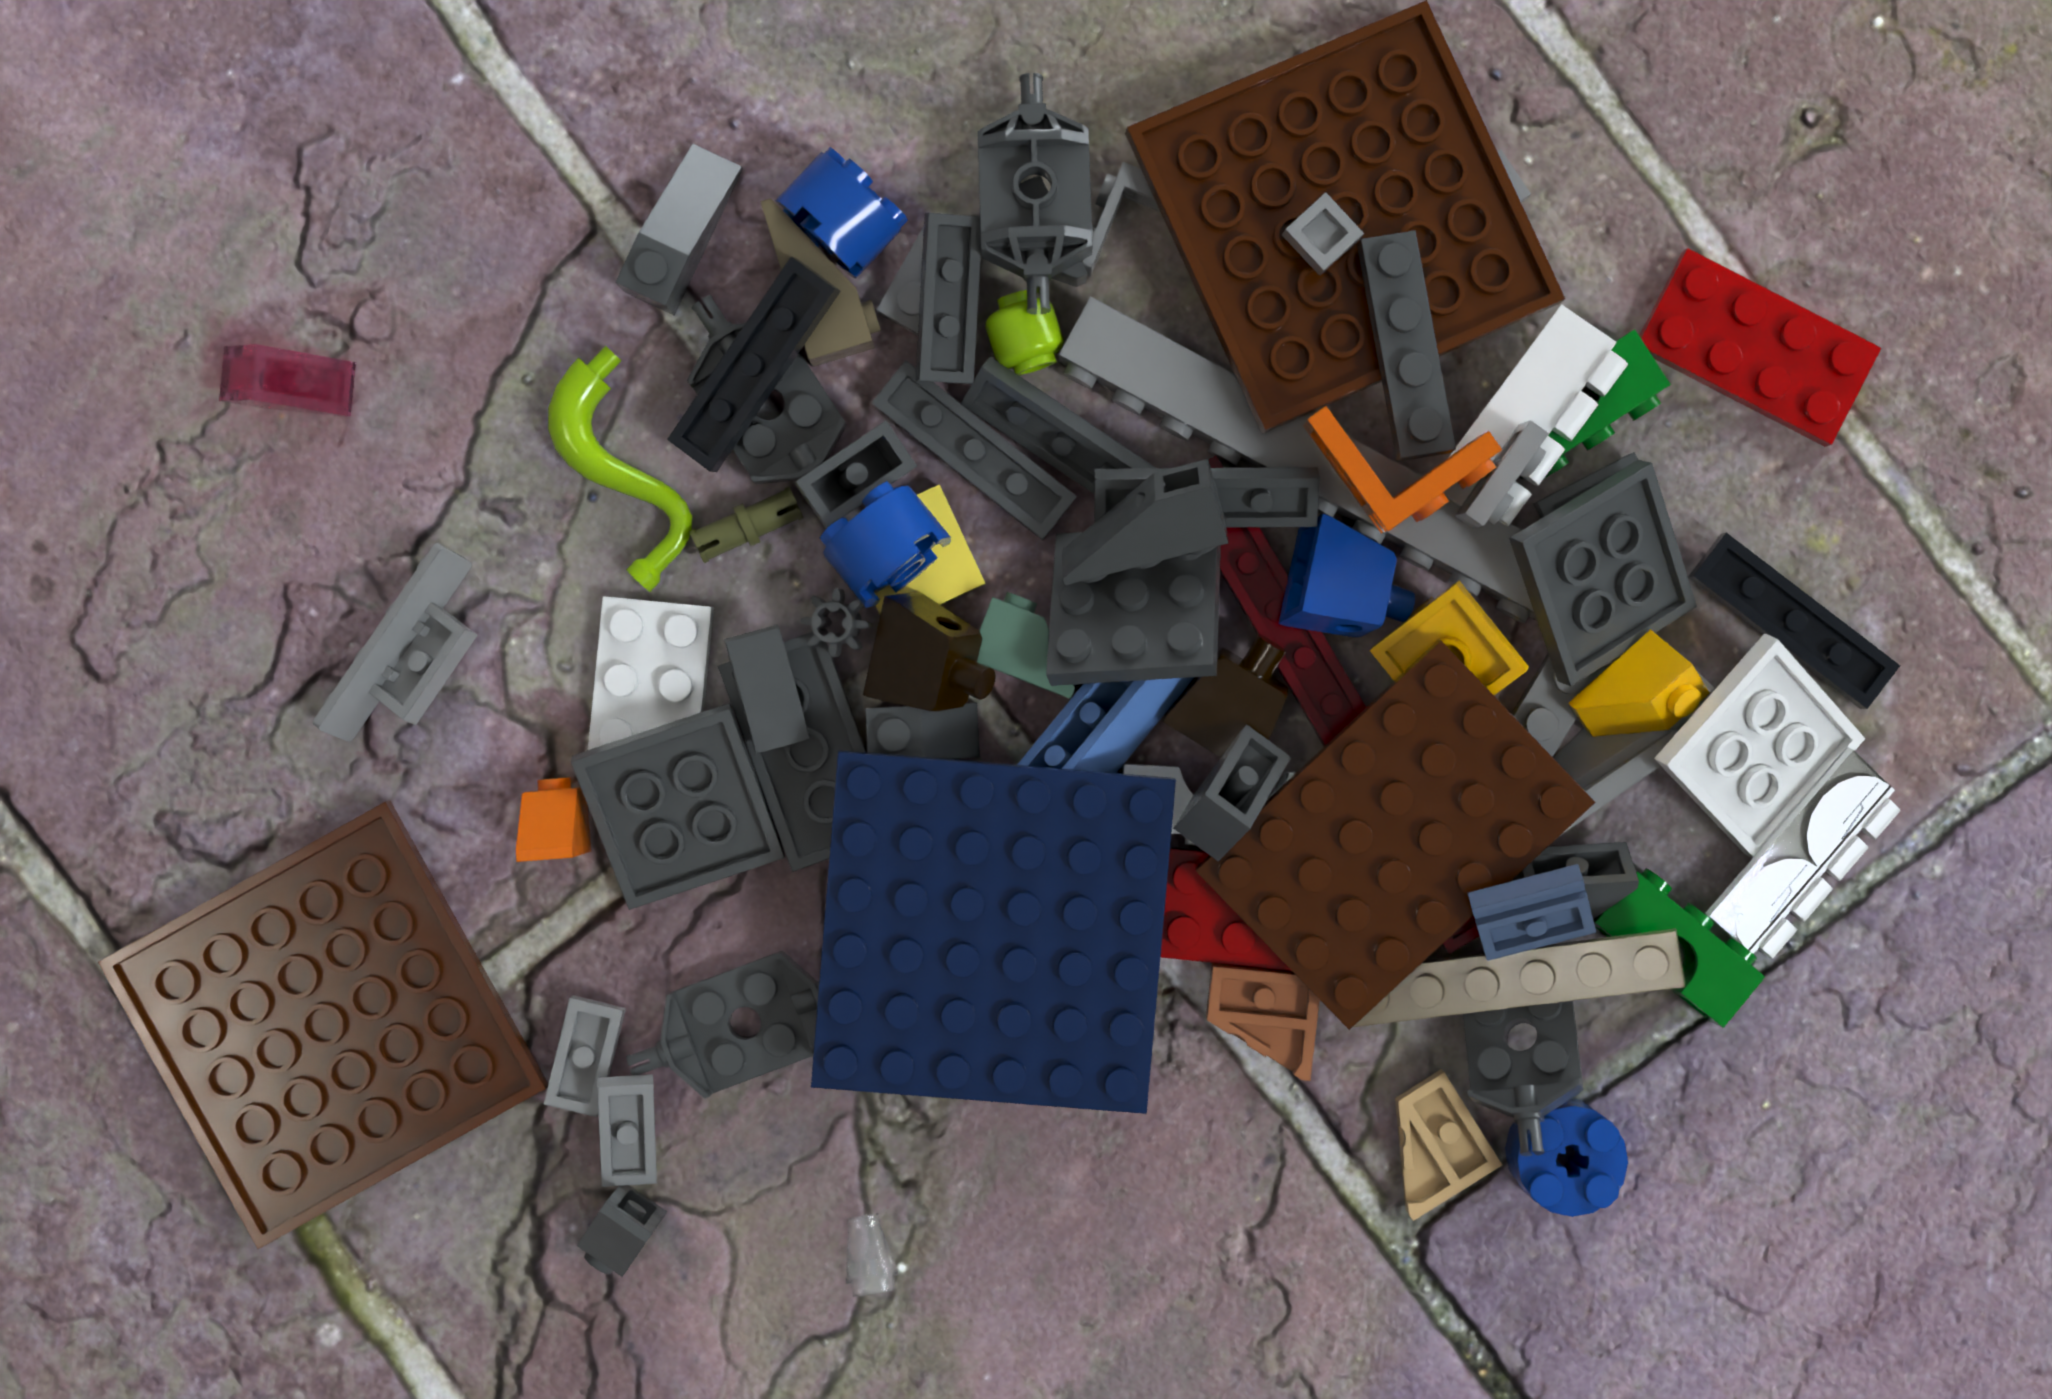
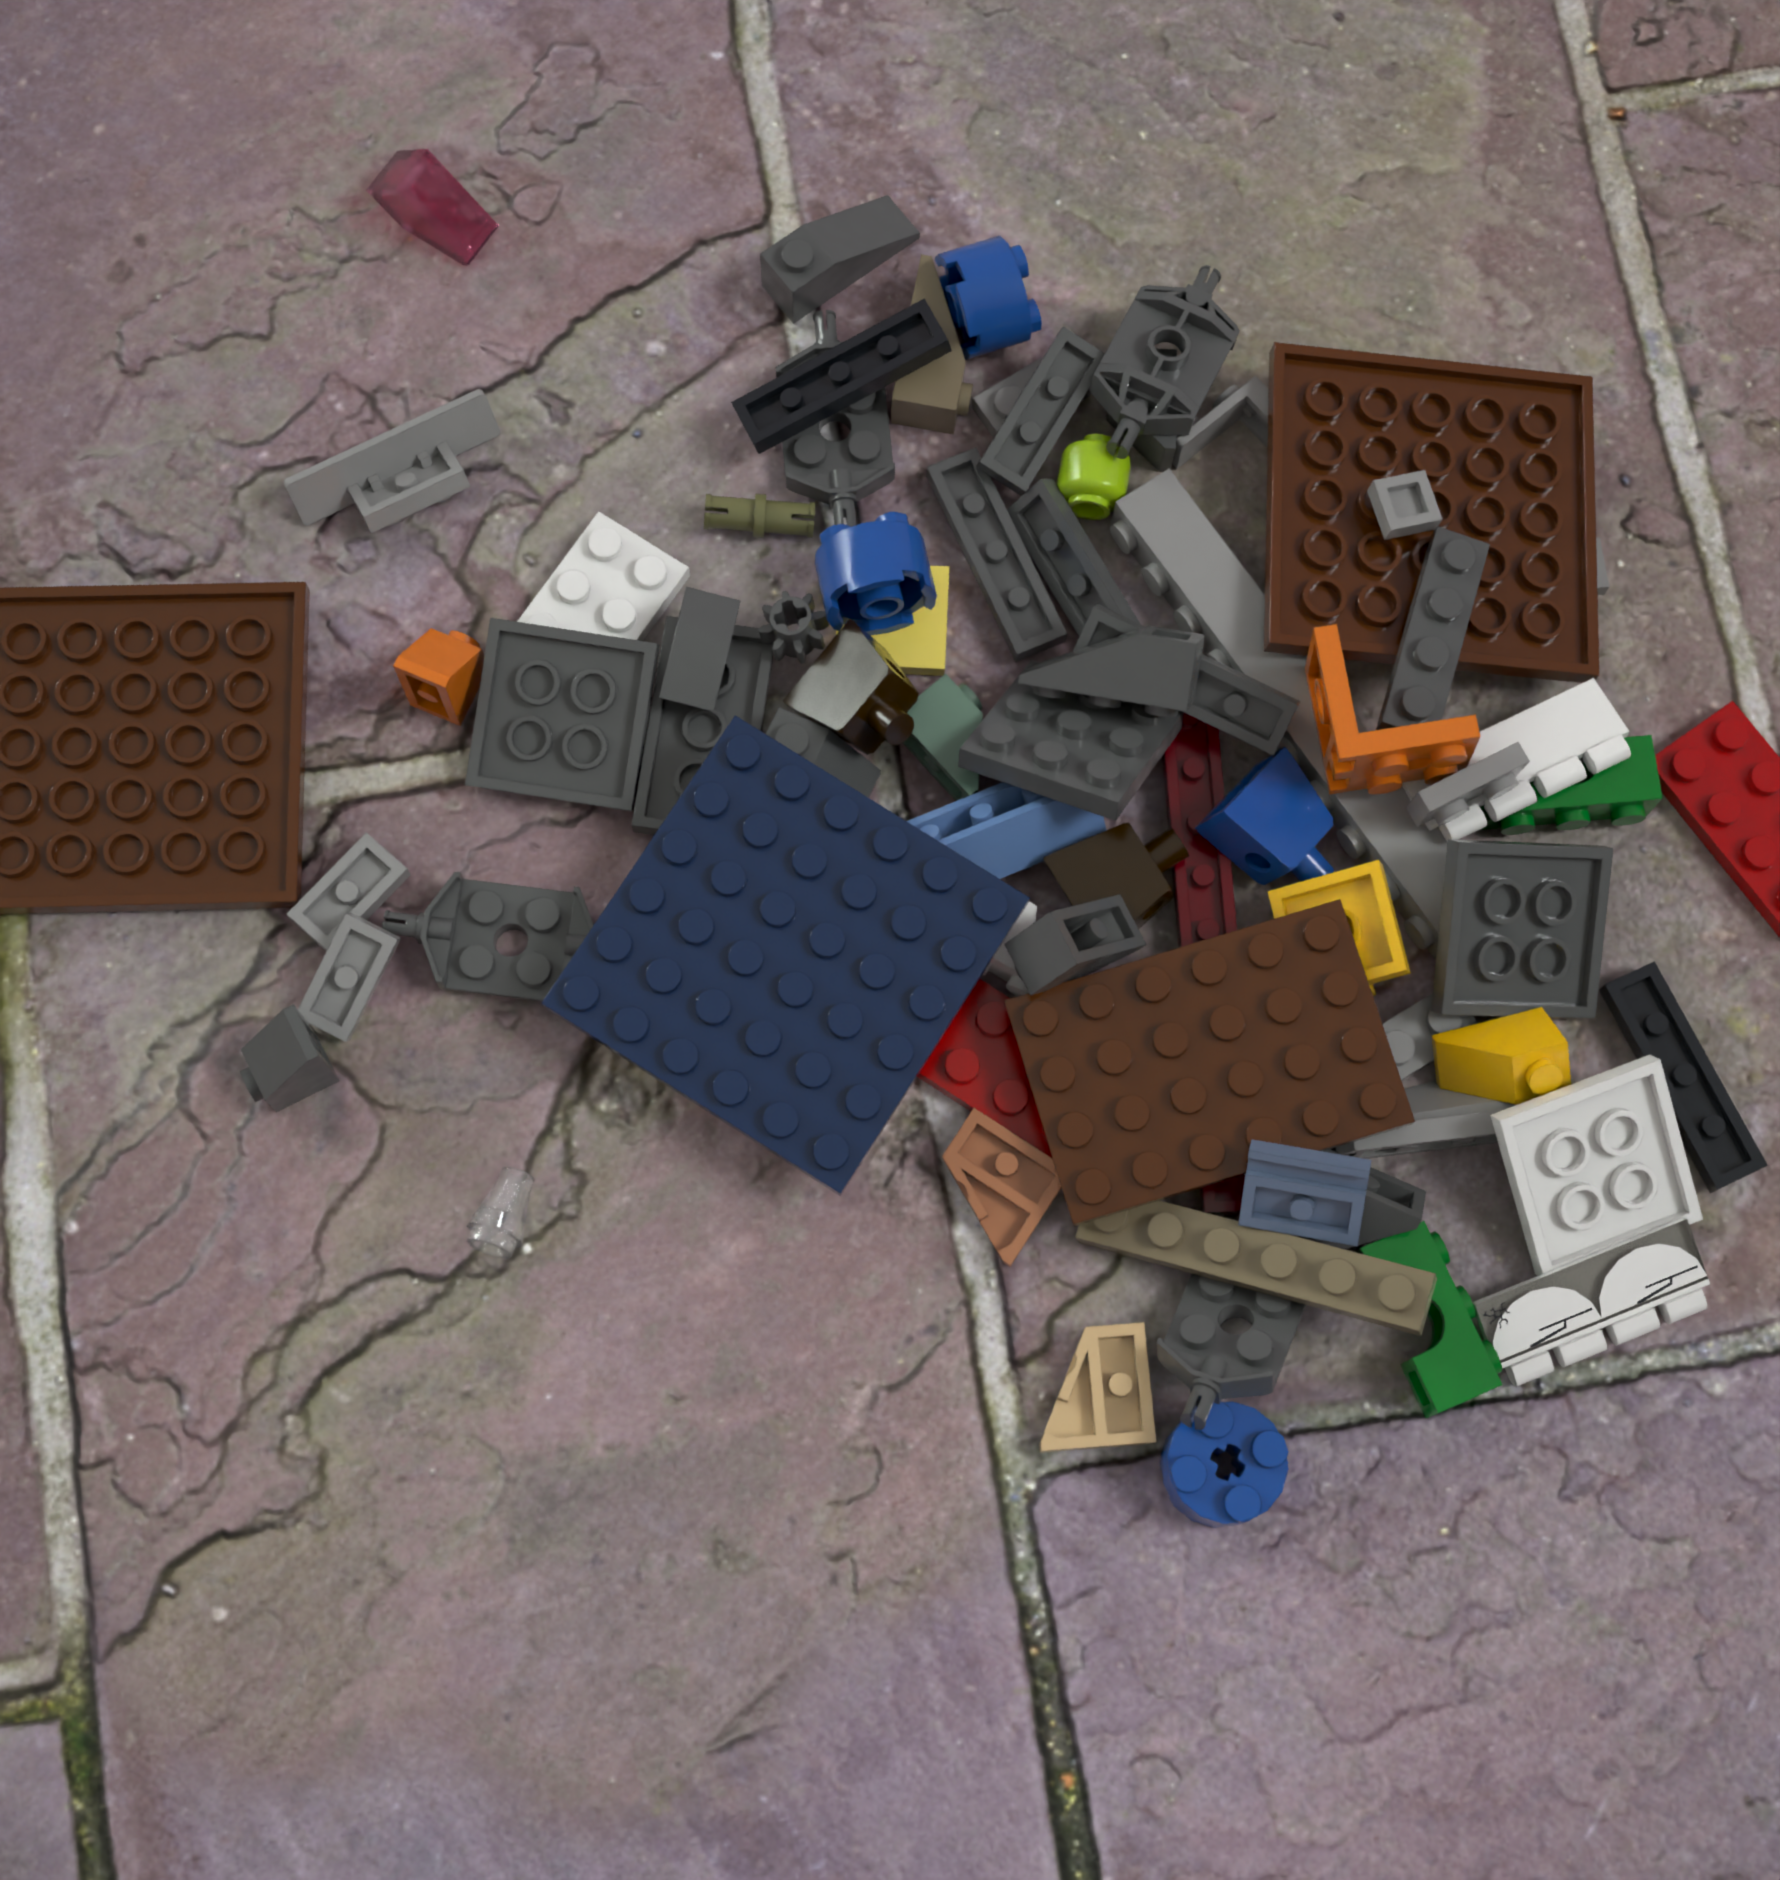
camera: 20 degrees right, 15 degrees down
lime animal [548,346,692,592] -> none
dark grey slope [794,420,917,529] -> none

